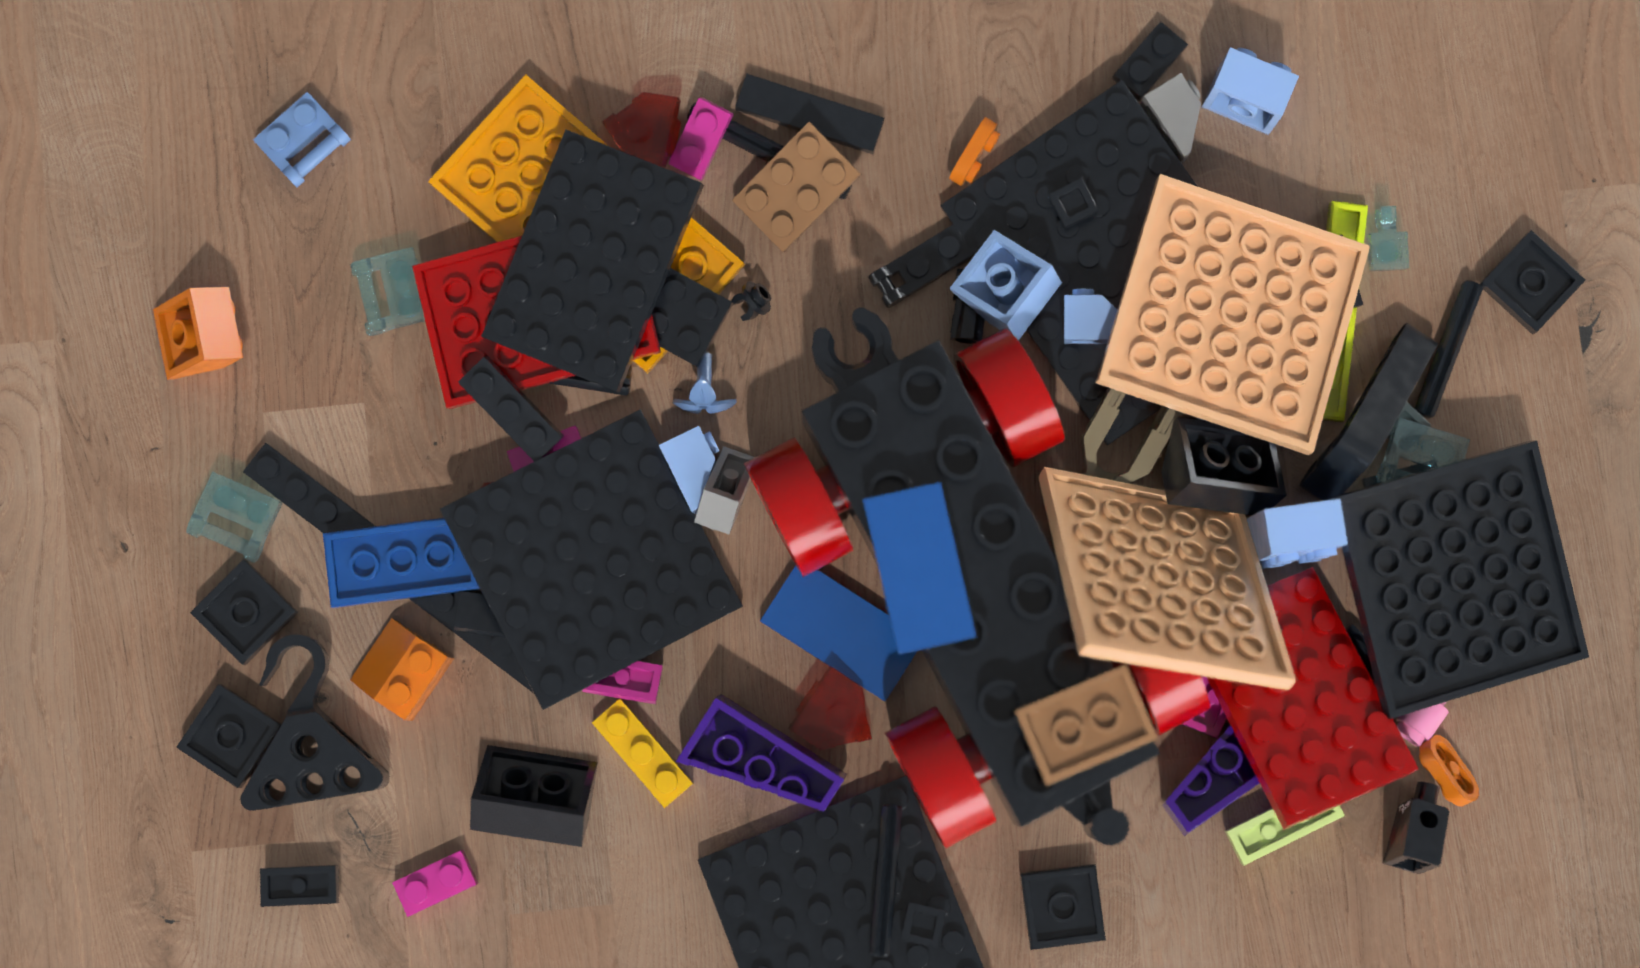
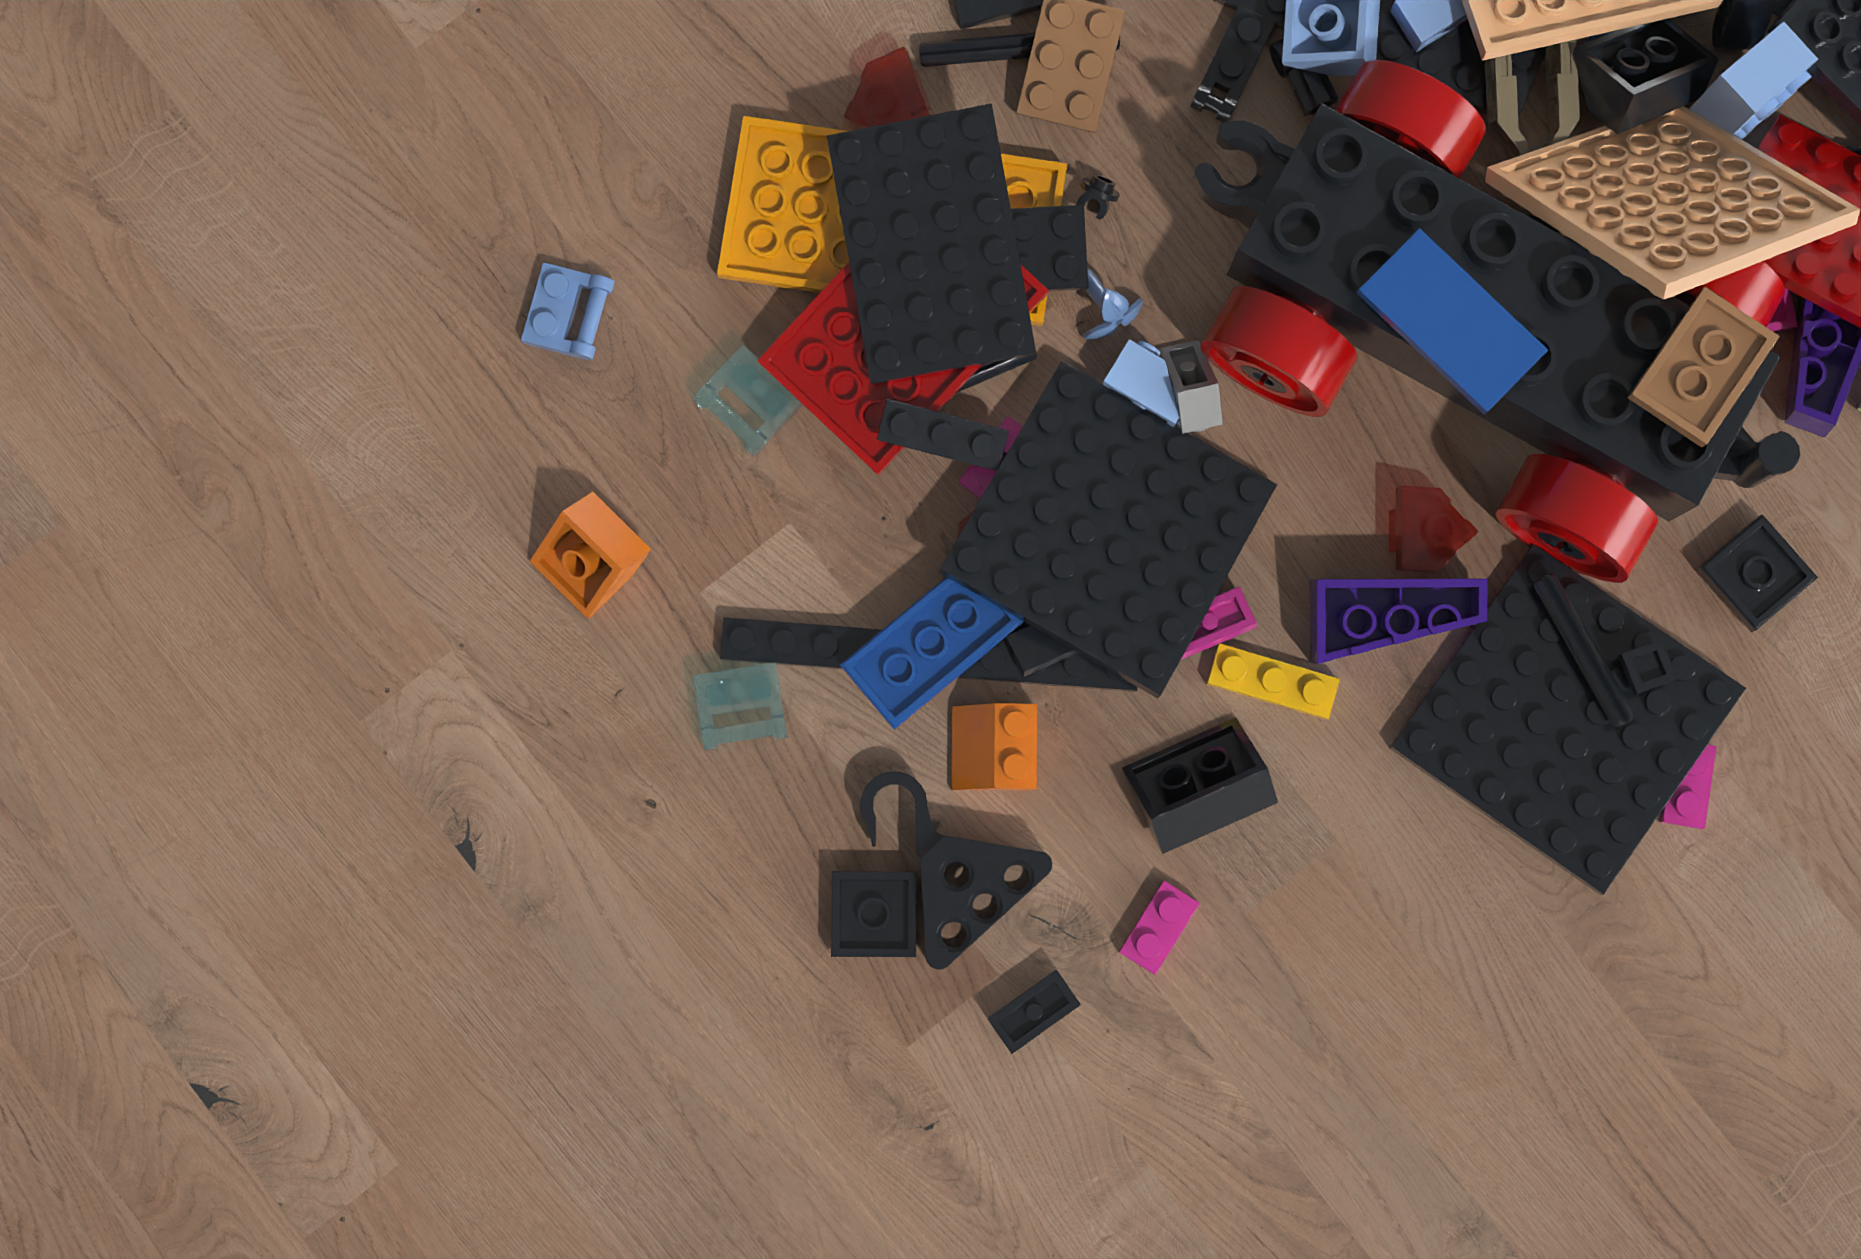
camera: 30 degrees left, 0 degrees up
black plate [190,559,298,665] -> none
dark pink plate [668,97,734,180] -> none
blue tile [760,565,917,702] -> none

